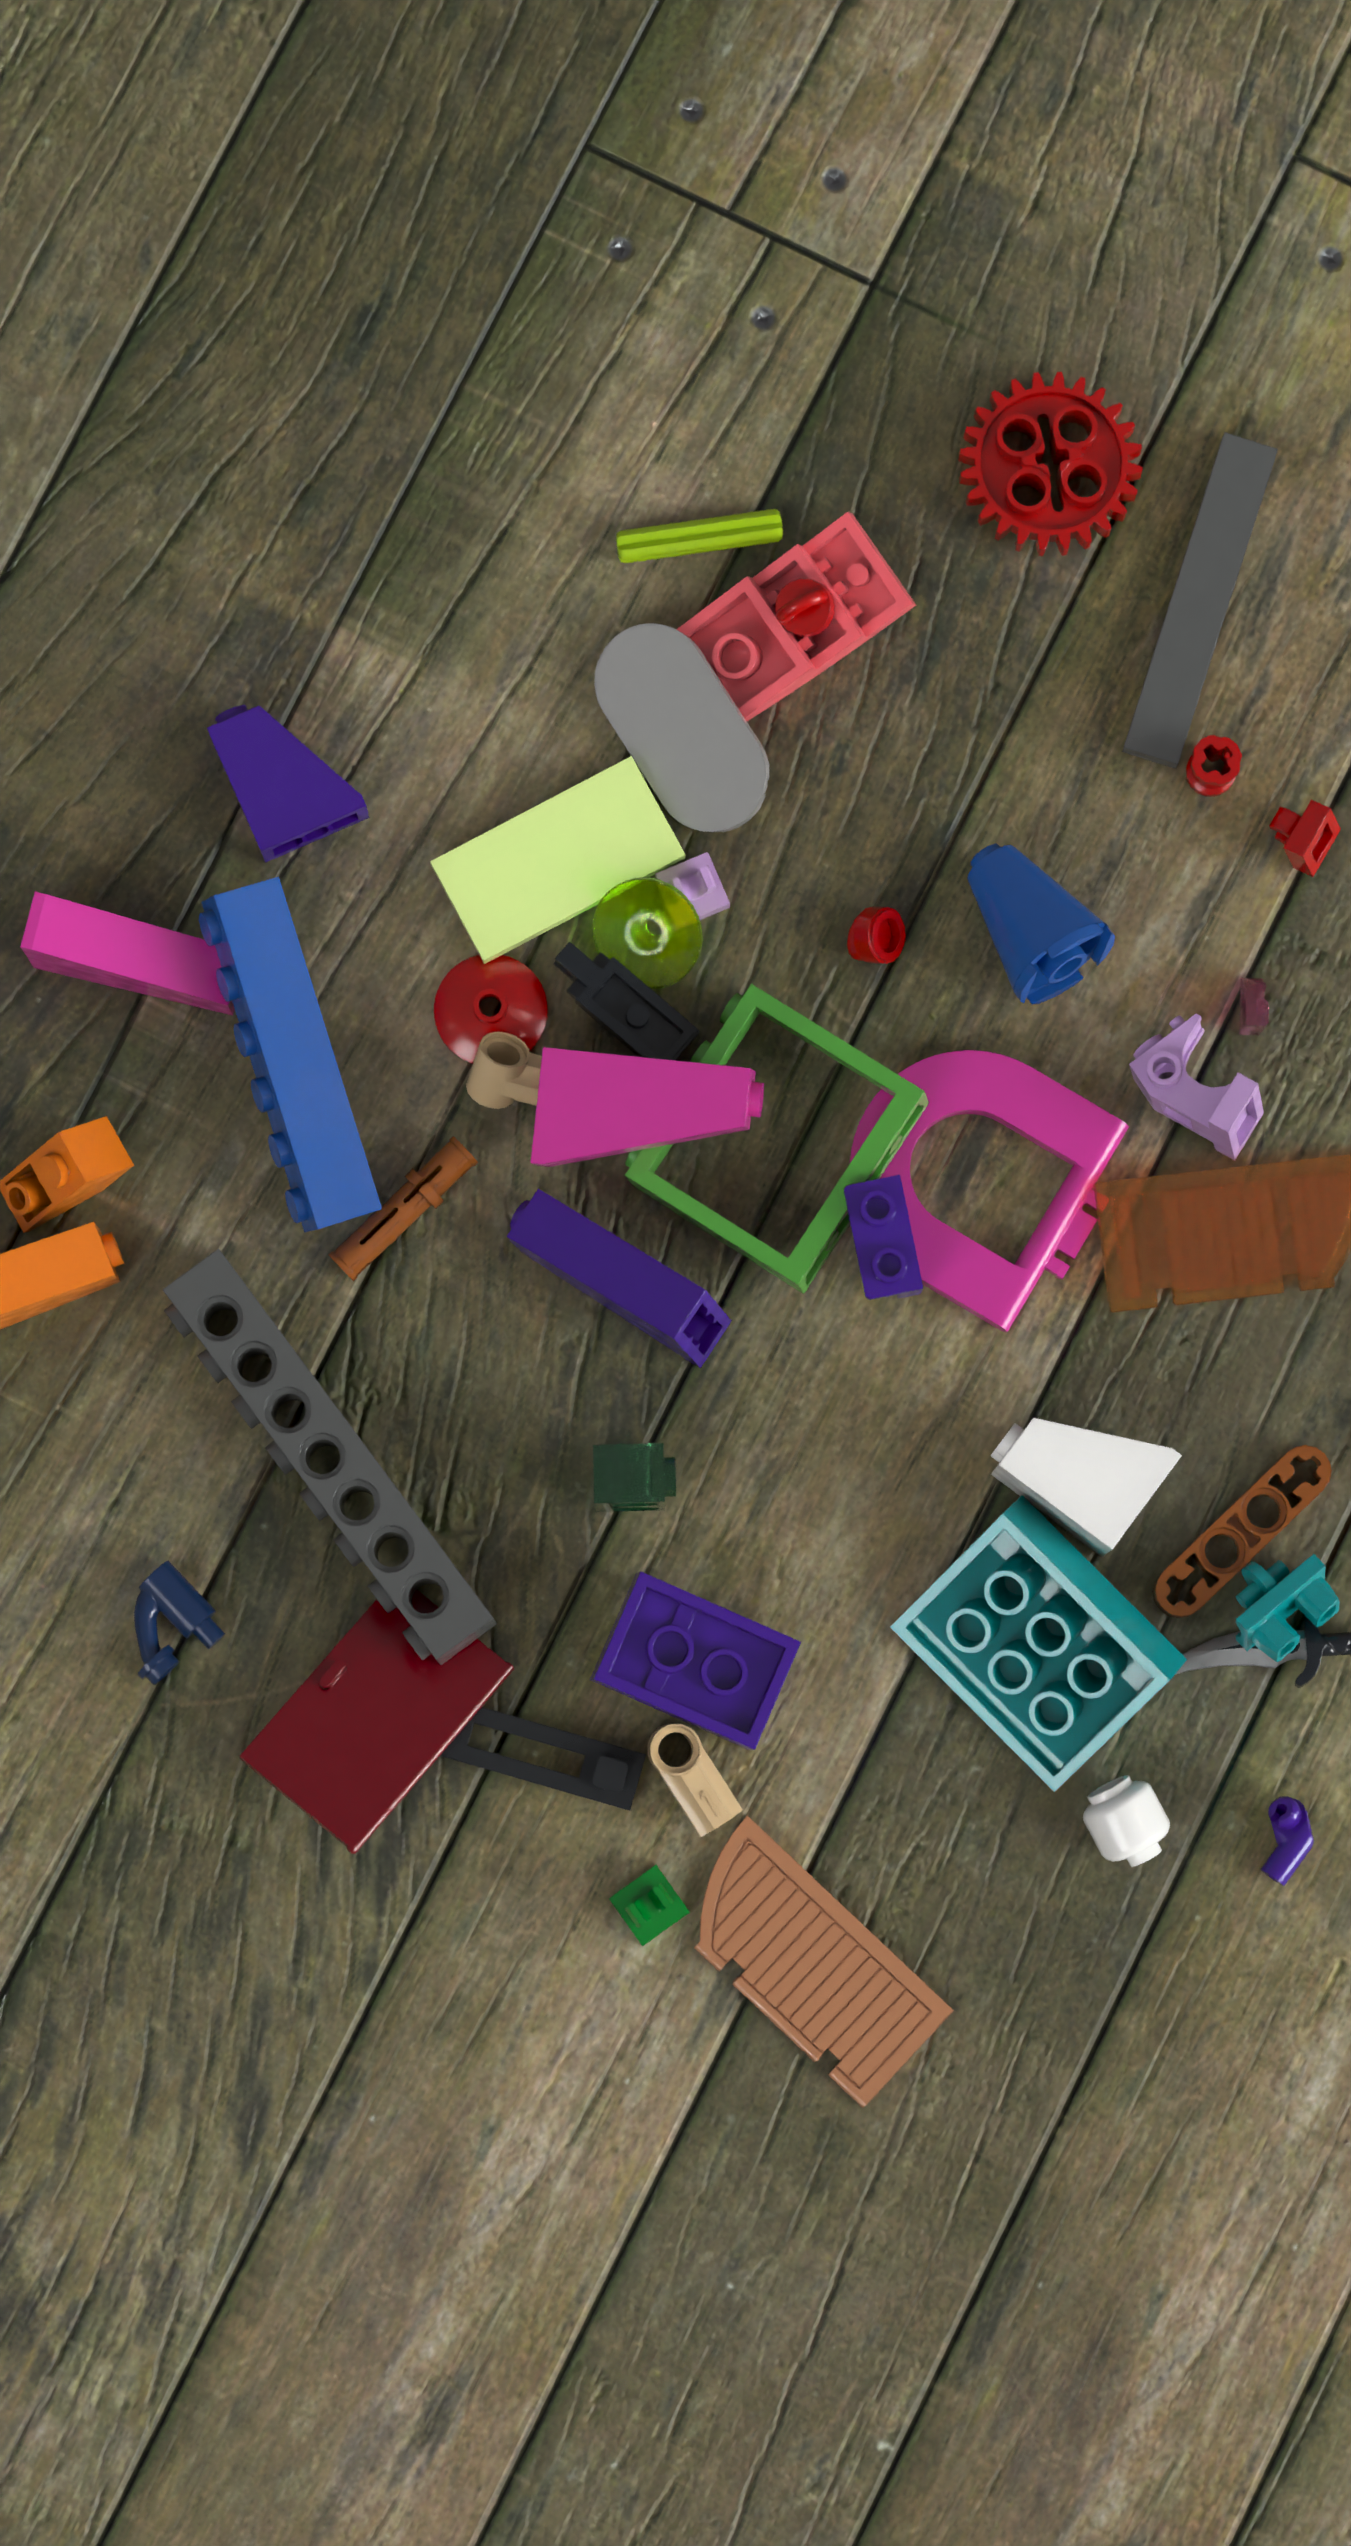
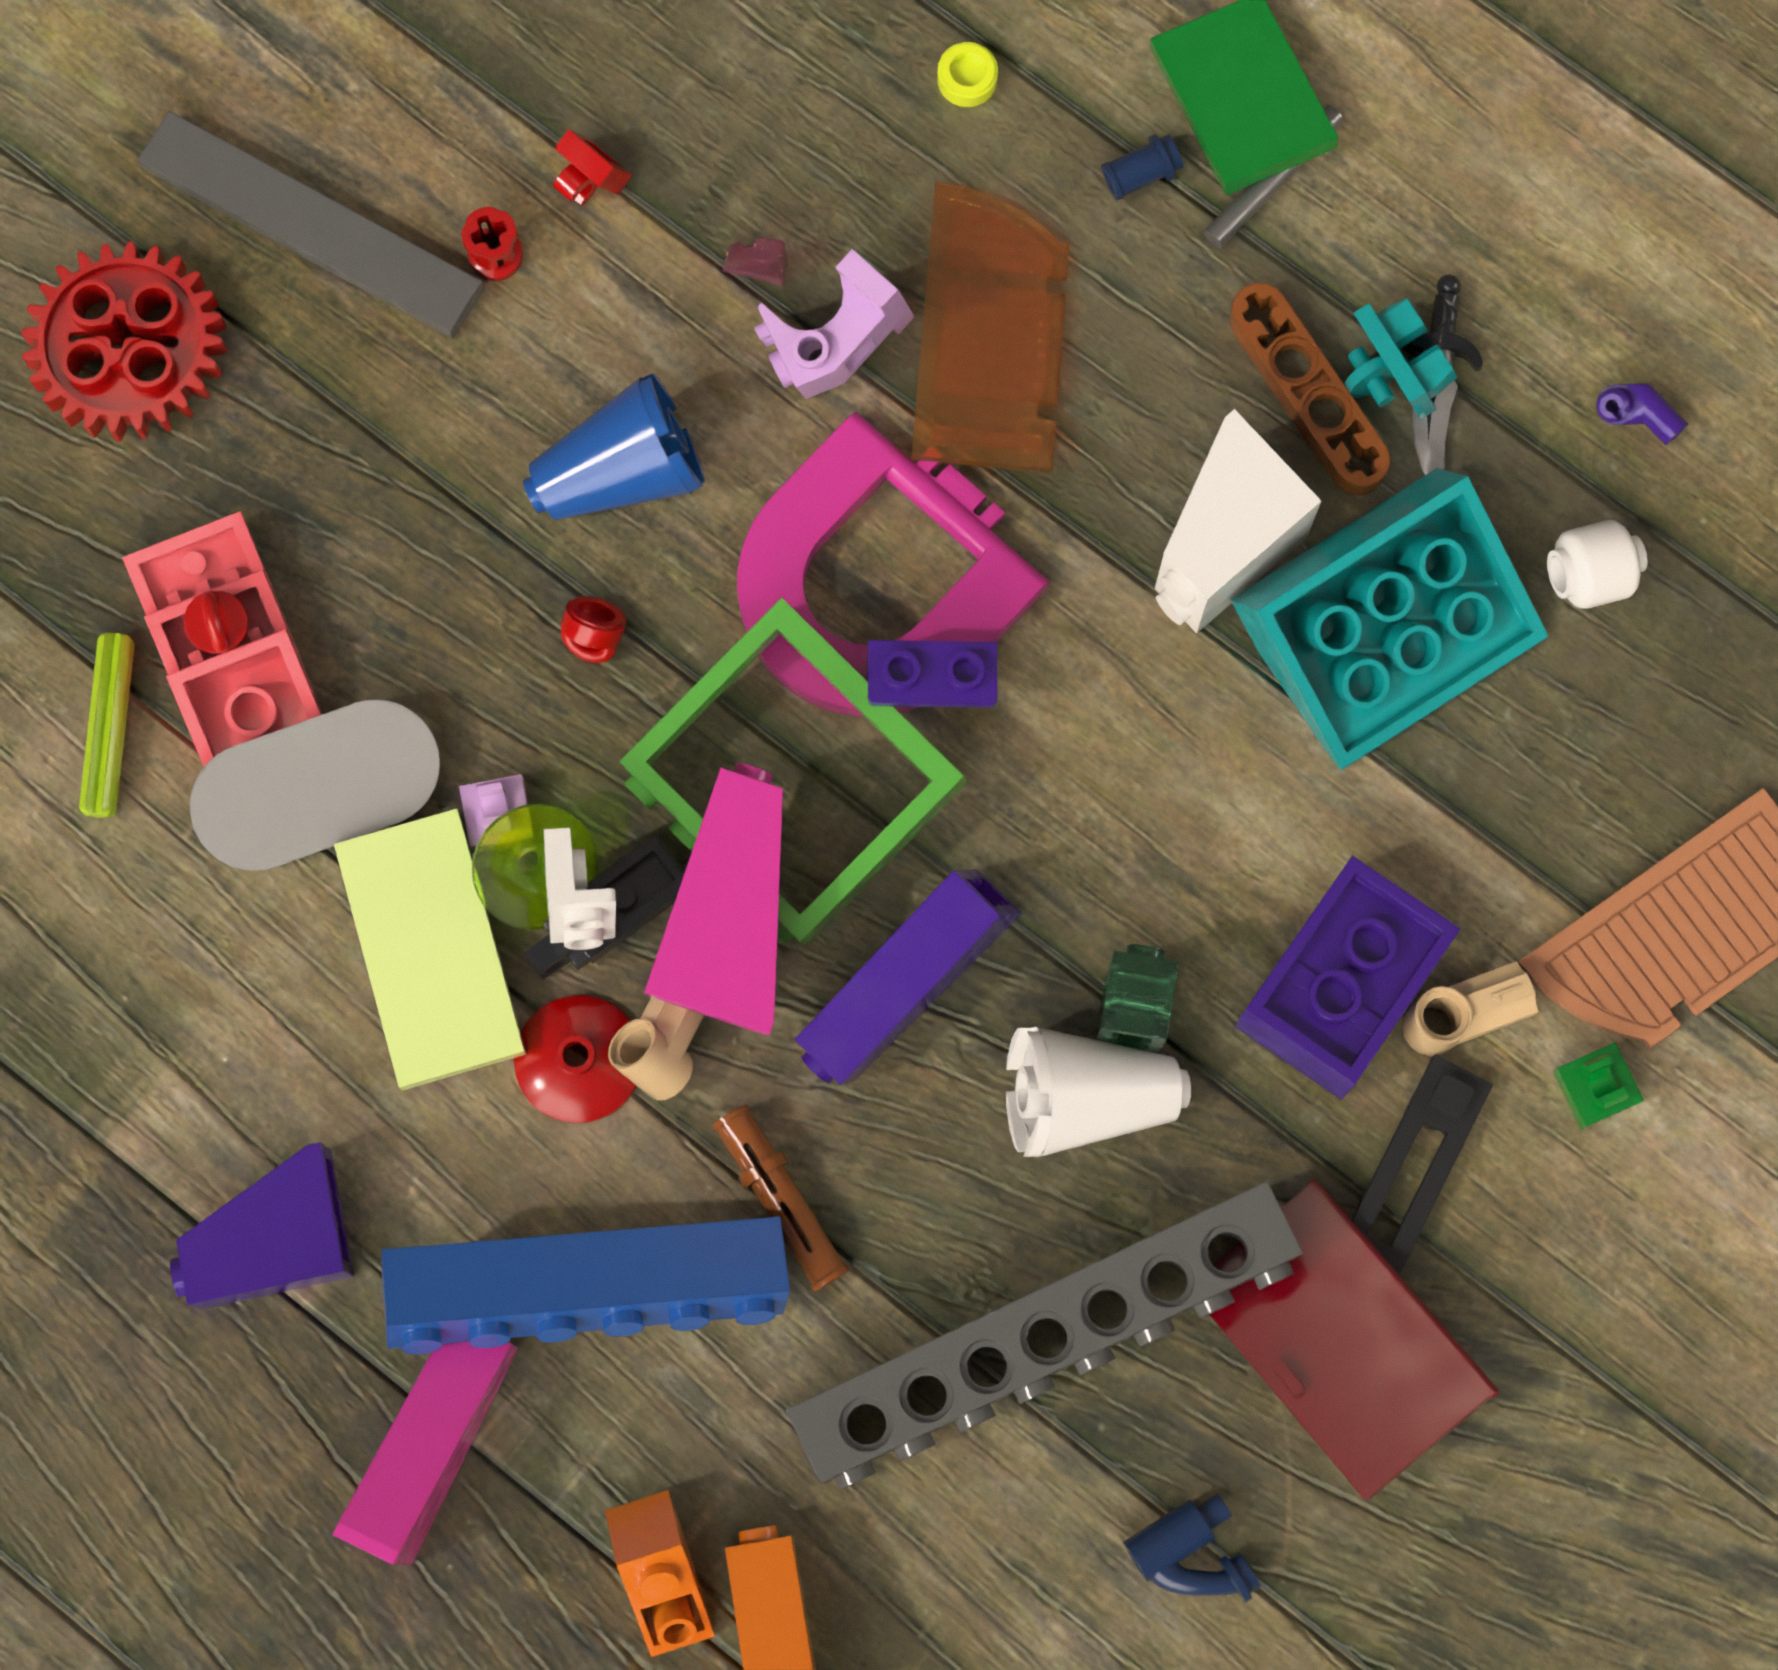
camera: 75 degrees left, 5 degrees down
none -> white bracket [544,828,616,950]
none -> white cone [1006,1026,1191,1157]

